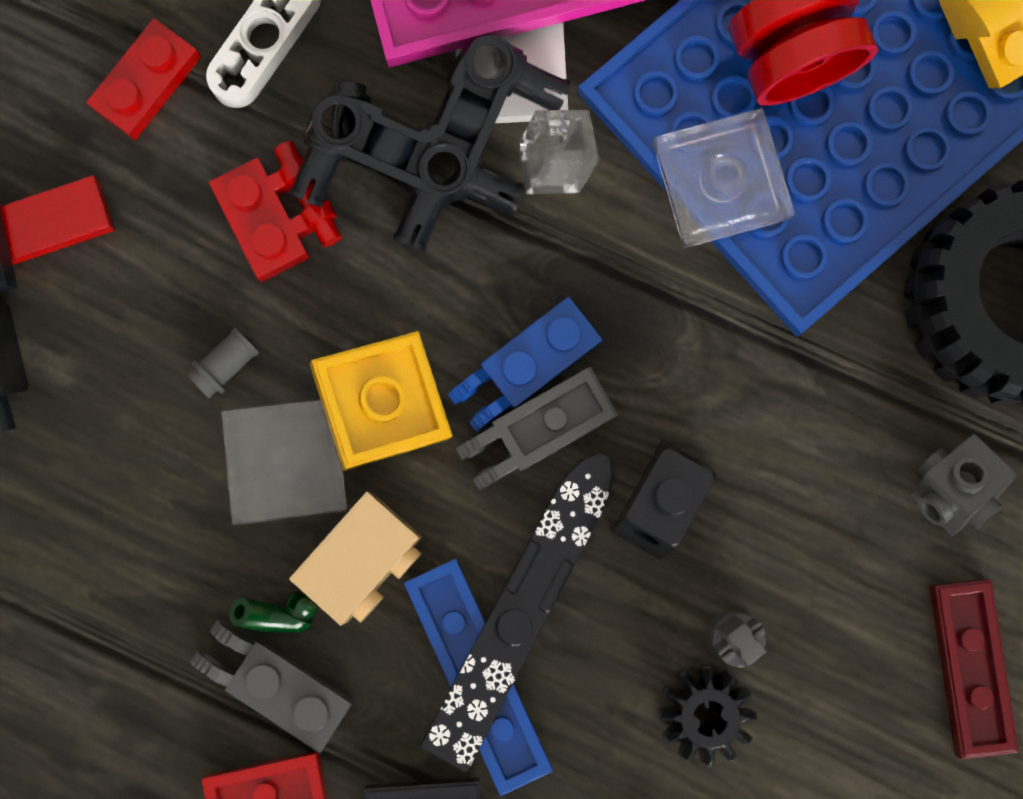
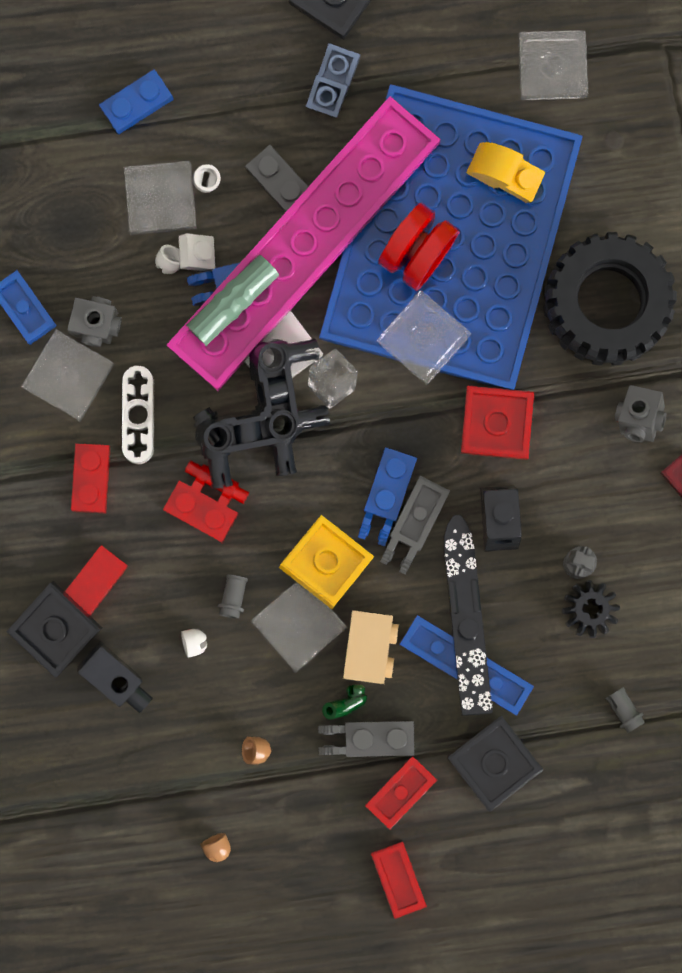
camera: 35 degrees left, 0 degrees up
none -> white hinge [181,629,207,658]
none -> medium nougat hinge [242,737,271,764]
none -> red plate [461,386,534,460]

